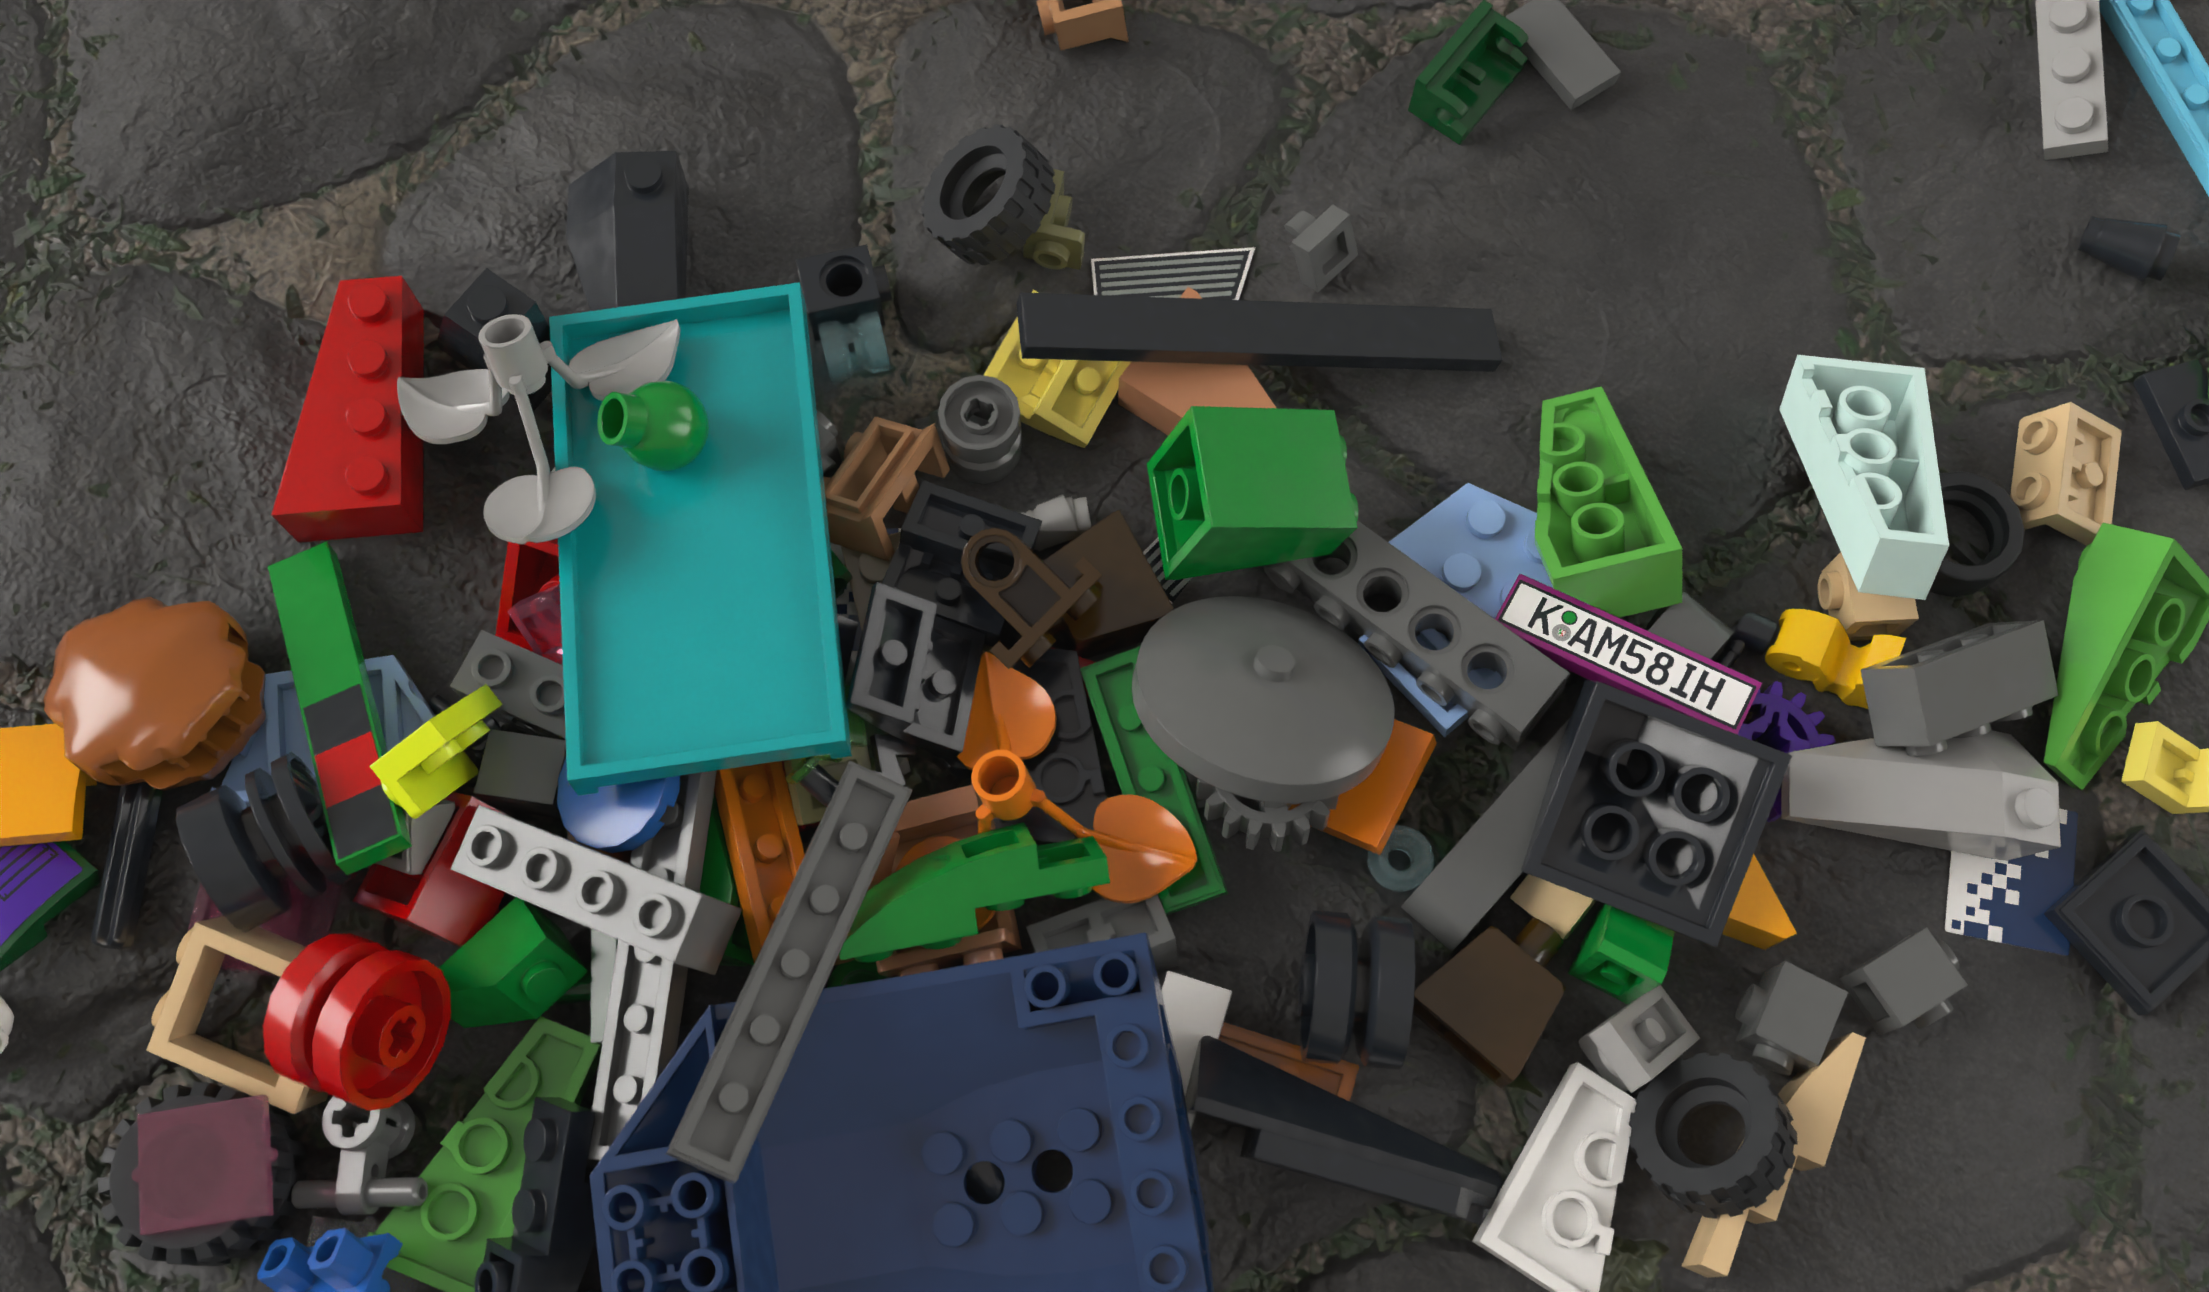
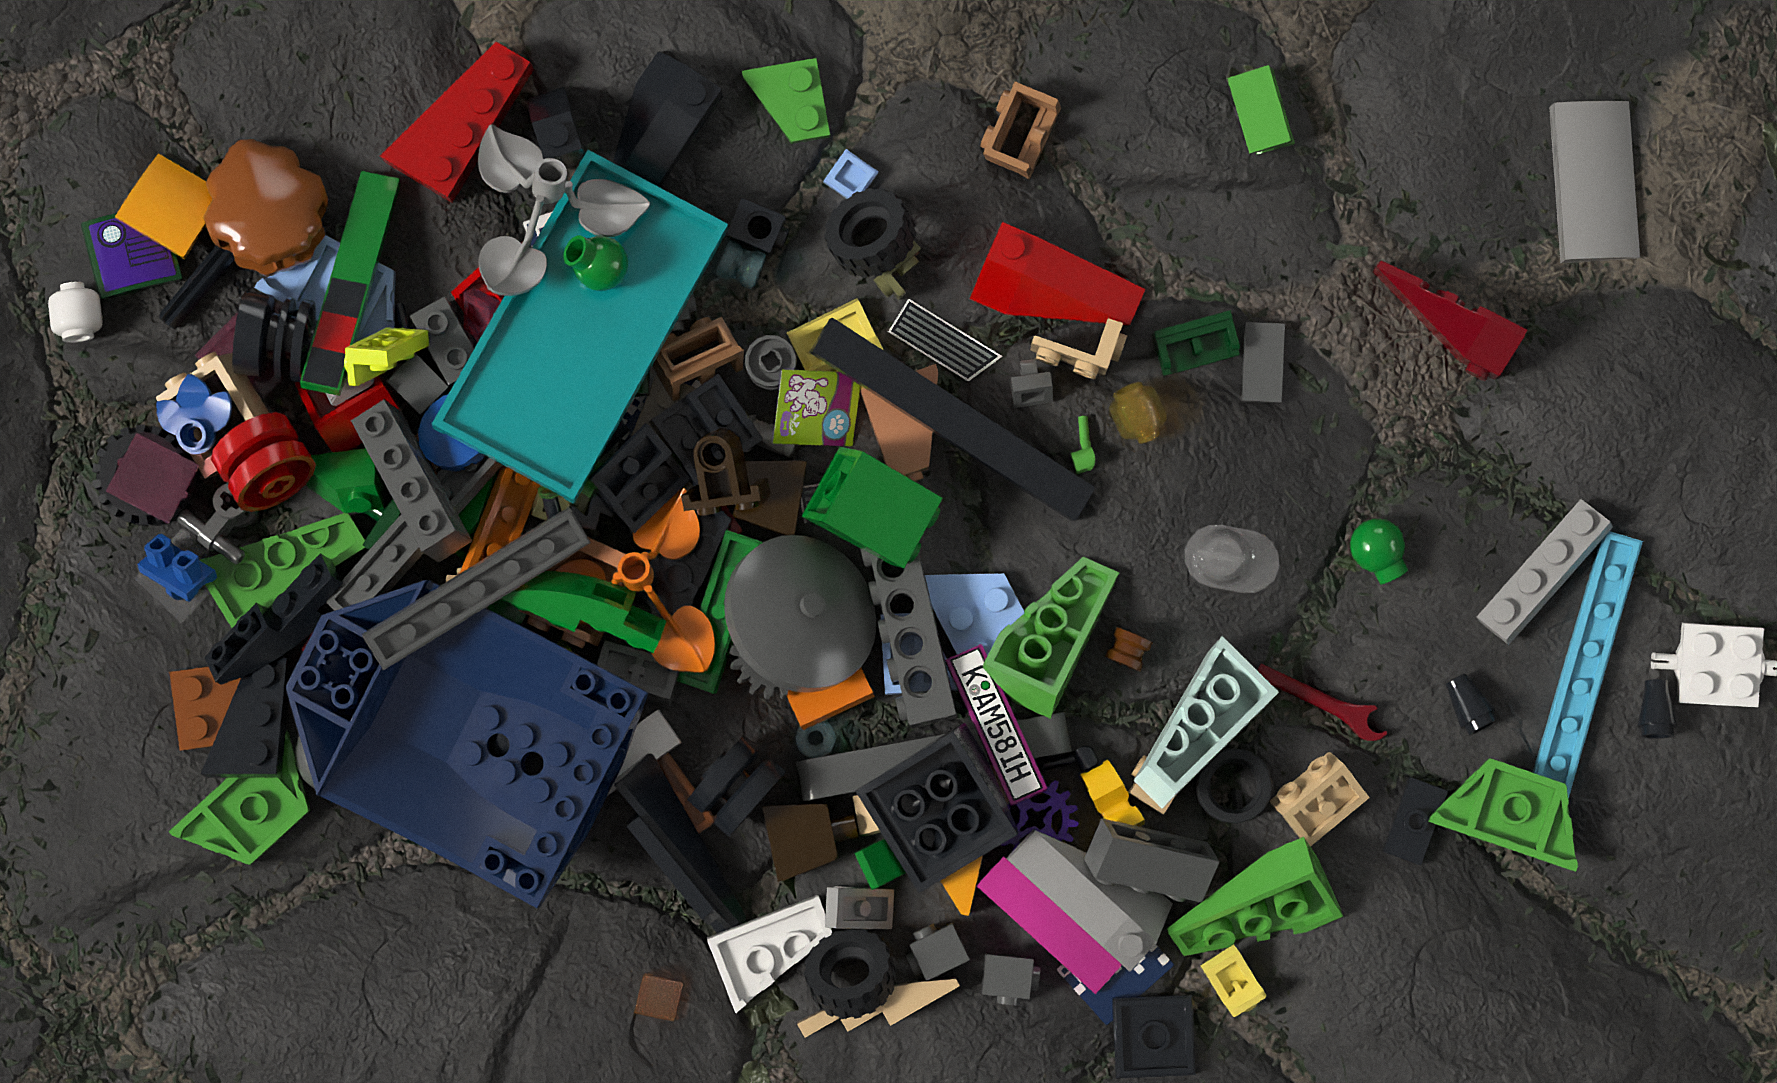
camera: 35 degrees right, 15 degrees up
none -> plate [156,374,232,454]
none -> bright green wing [742,58,830,144]
none -> sticker [772,369,860,446]
none -> light blue tile [823,149,878,199]
none -> red wedge [970,222,1146,326]
none -> dark pink slope [977,856,1122,994]
none -> tan bracket [1030,318,1127,379]
none -> bright green hand [1070,416,1095,474]
none -> reddish brown wheel [1104,627,1153,672]
none -> clear yellow head [1109,382,1167,444]
none -> clear piece [1185,525,1279,593]
none -> dark red piece [1257,663,1387,741]
none -> green piece [1350,518,1408,585]

